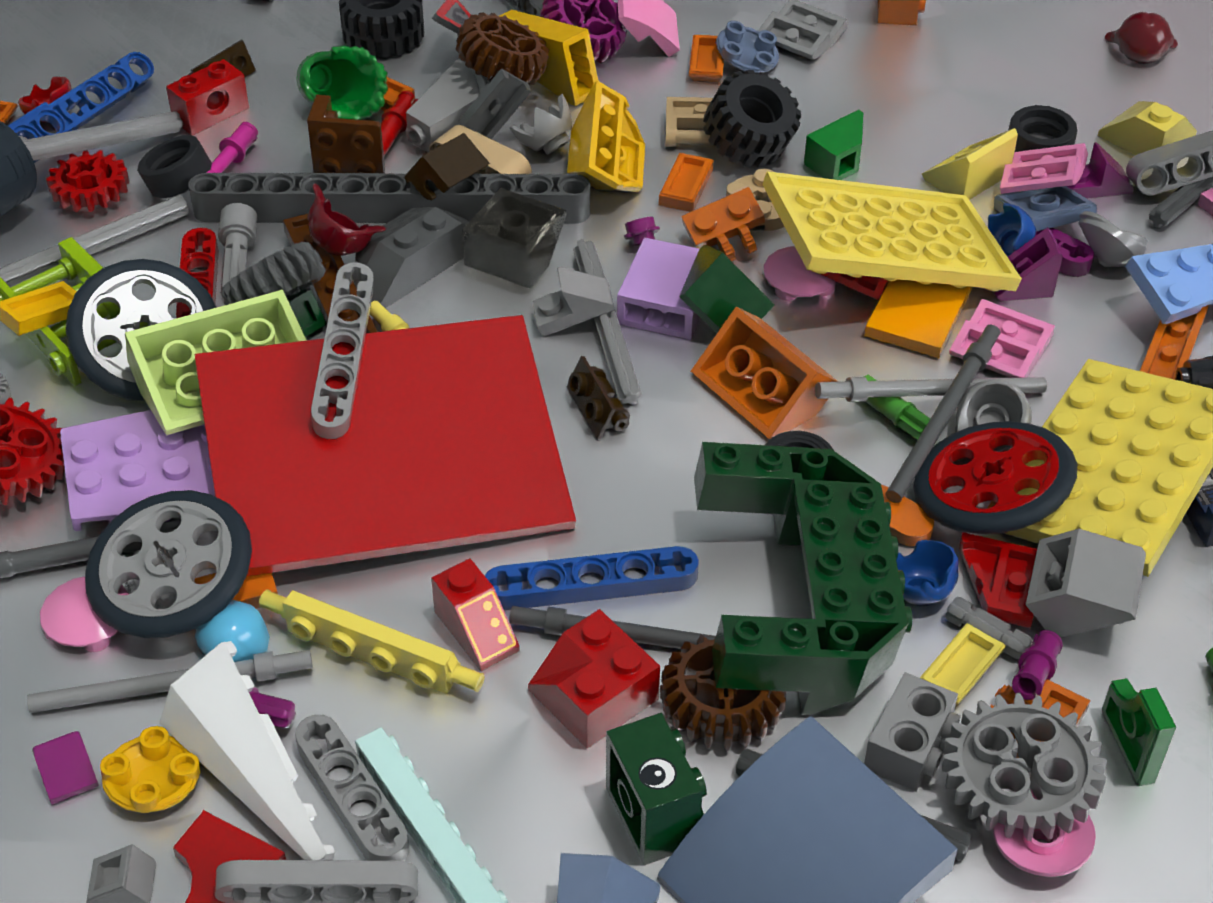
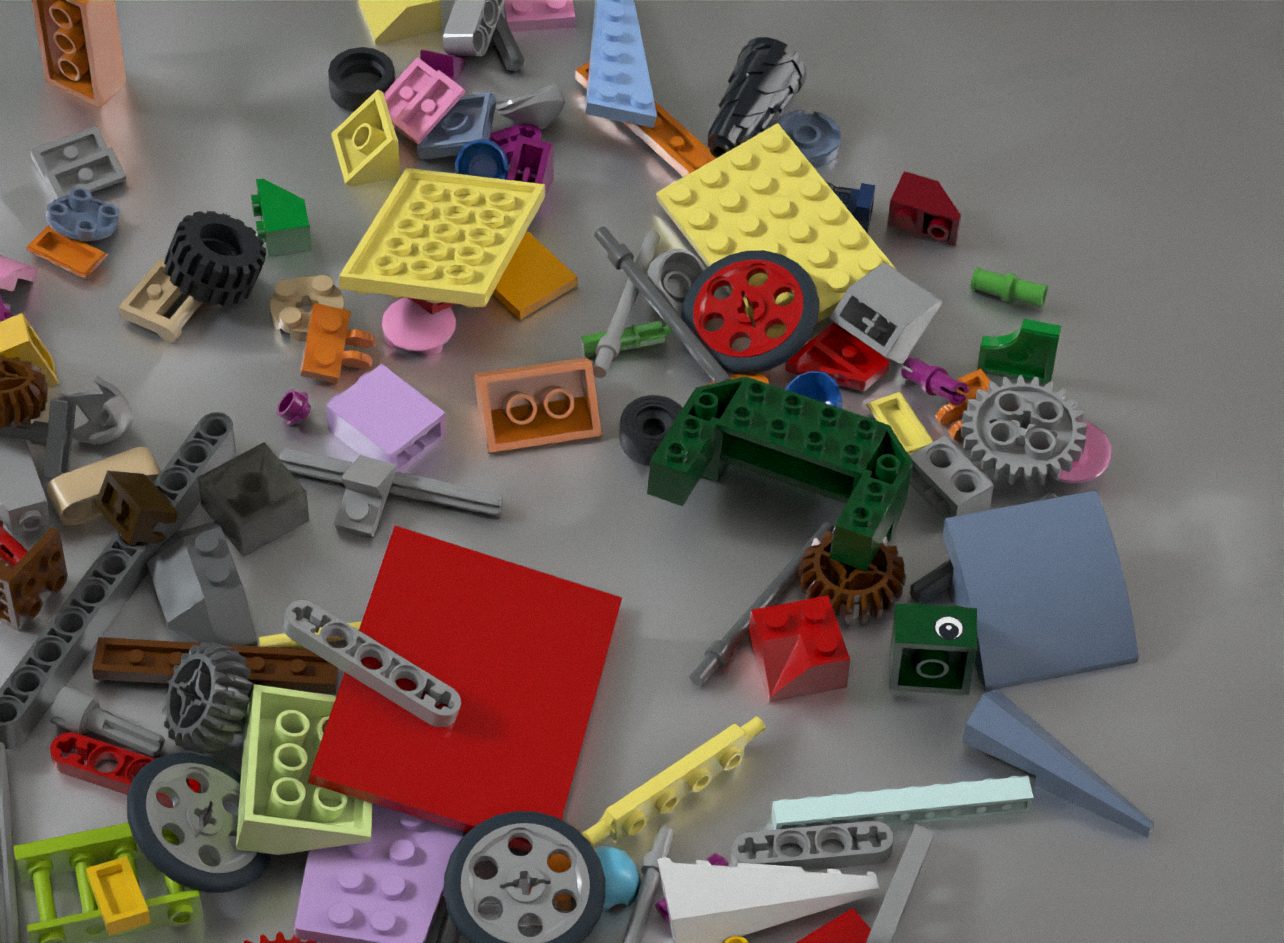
camera: 65 degrees left, 5 degrees up
dark red hair [308,184,386,256] -> none
red slope [431,558,520,671] -> none
blue beam [485,546,699,610] -> none
dark brown hinge [566,356,630,440] -> none
yellow wedge [567,80,645,193] -> none
orange tile [659,153,714,212] -> none
dark green slope [679,245,775,334] -> none
light grey axle [945,597,1032,660] -> none
bright pink slope [949,299,1055,378] -> none

